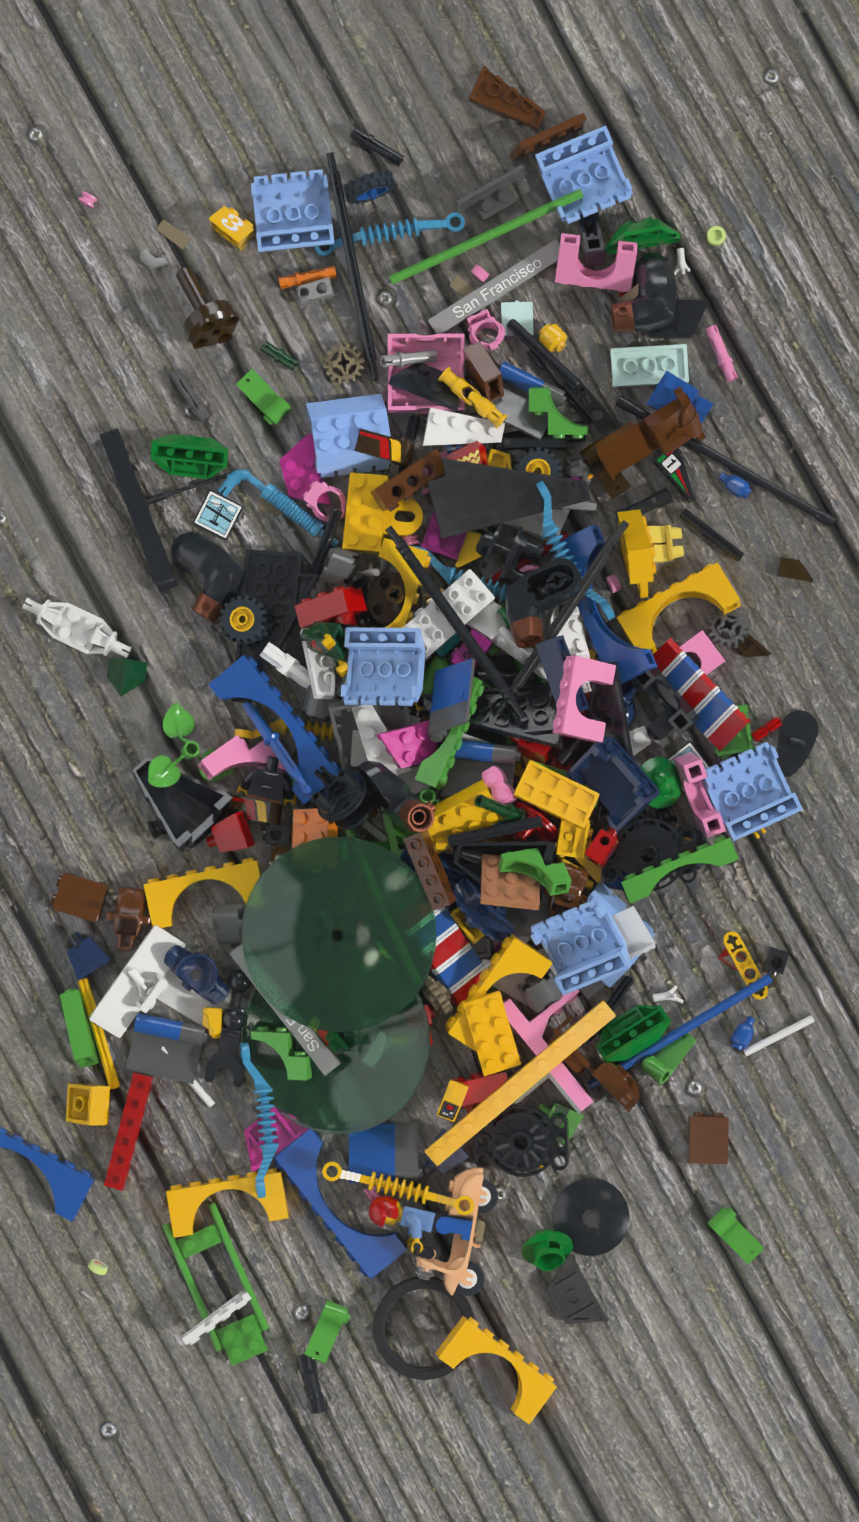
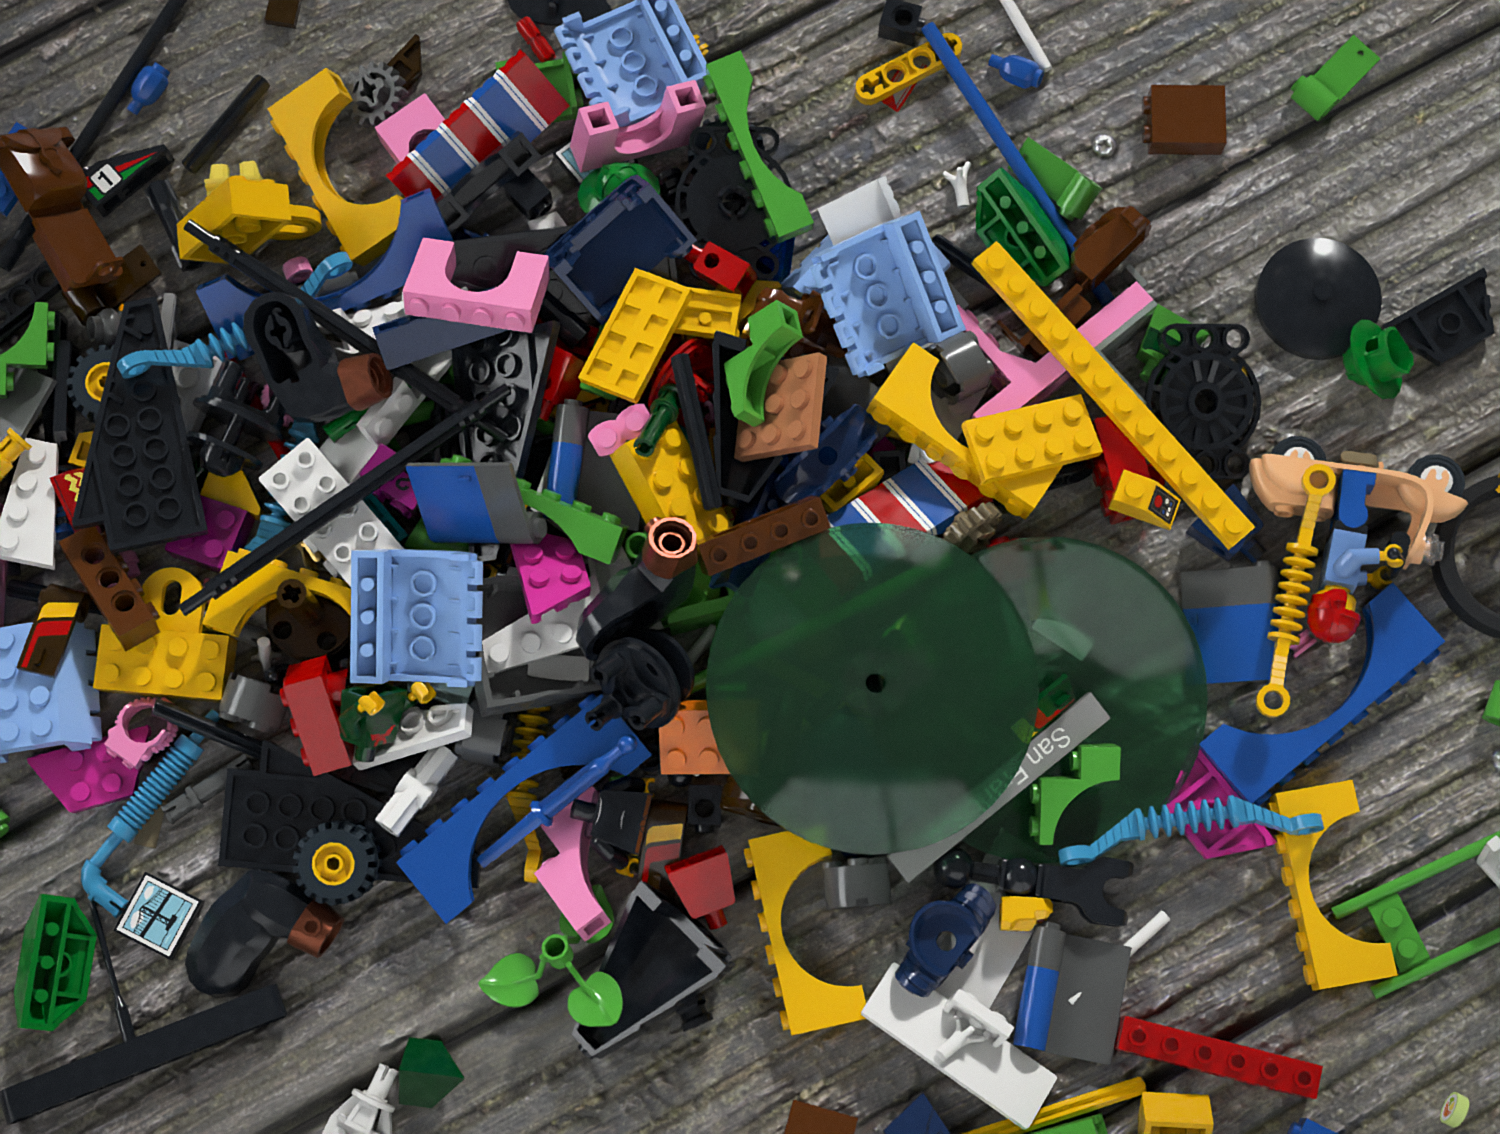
camera: 85 degrees left, 10 degrees down
reddish brown piece [106,886,151,951] -> none

